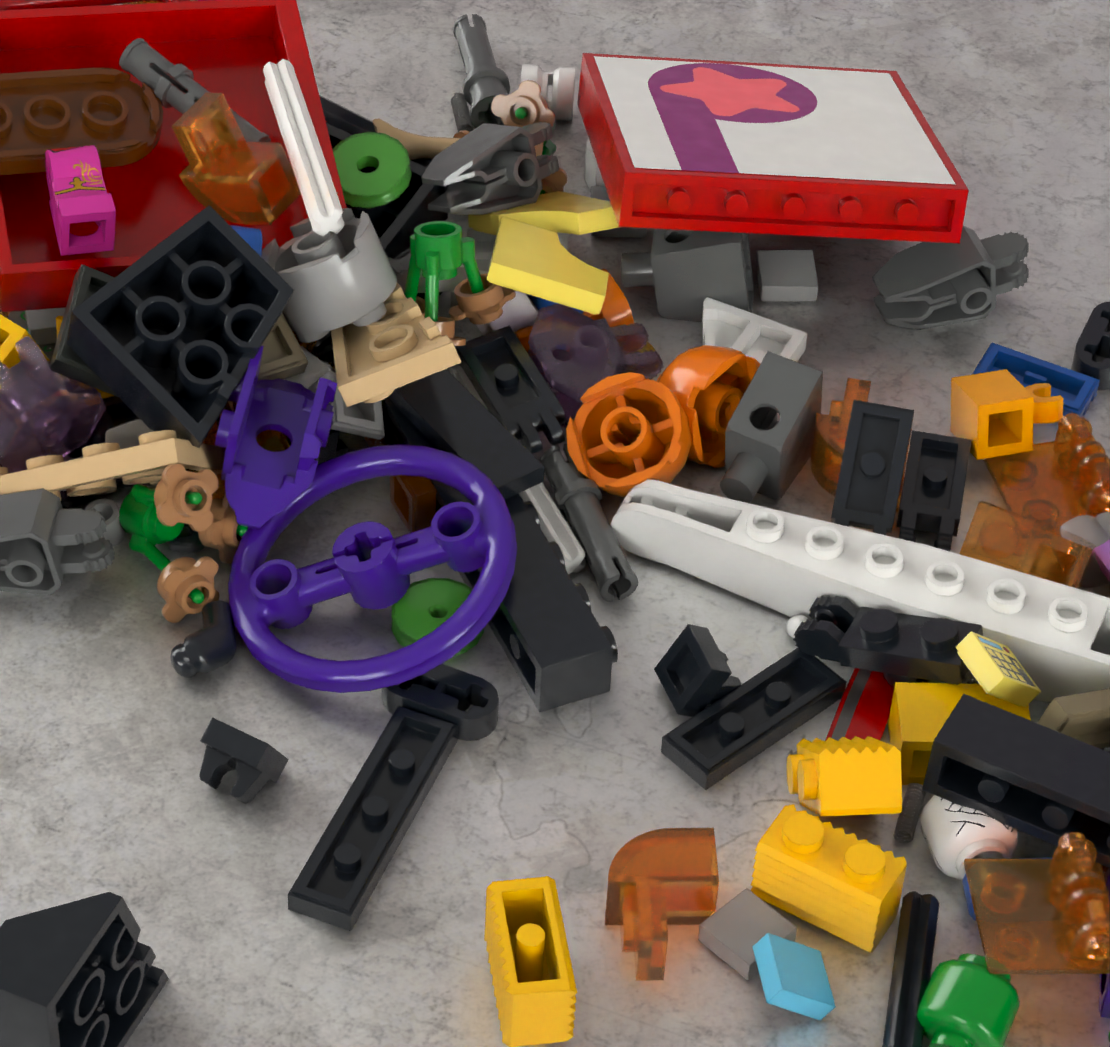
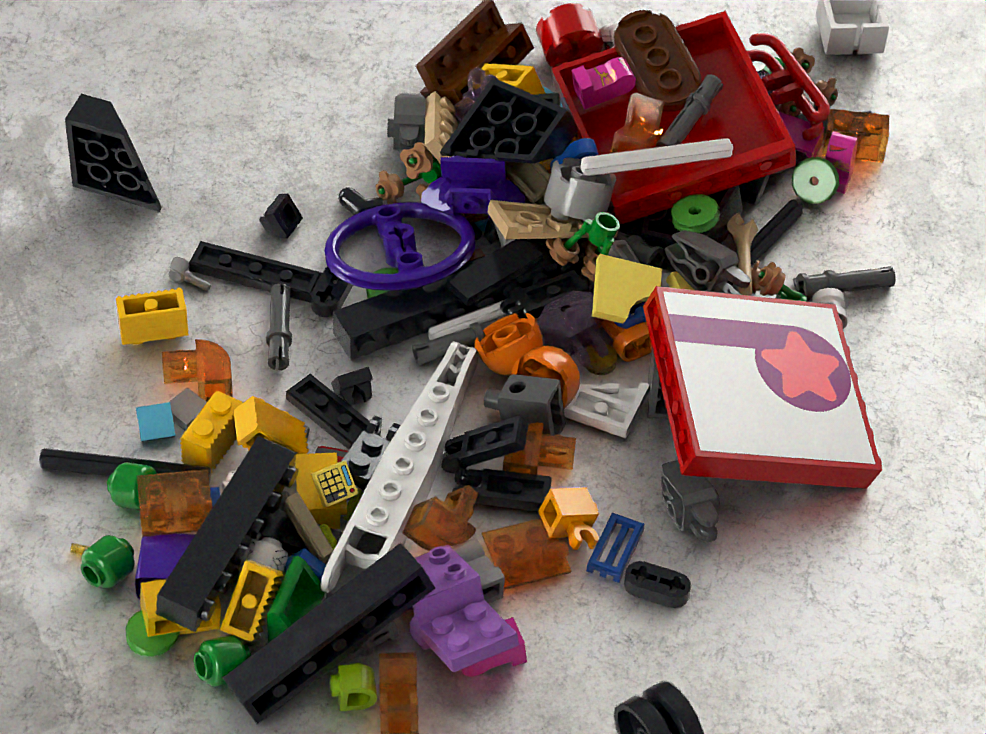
camera: 85 degrees right, 5 degrees up
none -> light grey hand [169,257,211,291]
none -> dark grey pin [266,284,292,370]

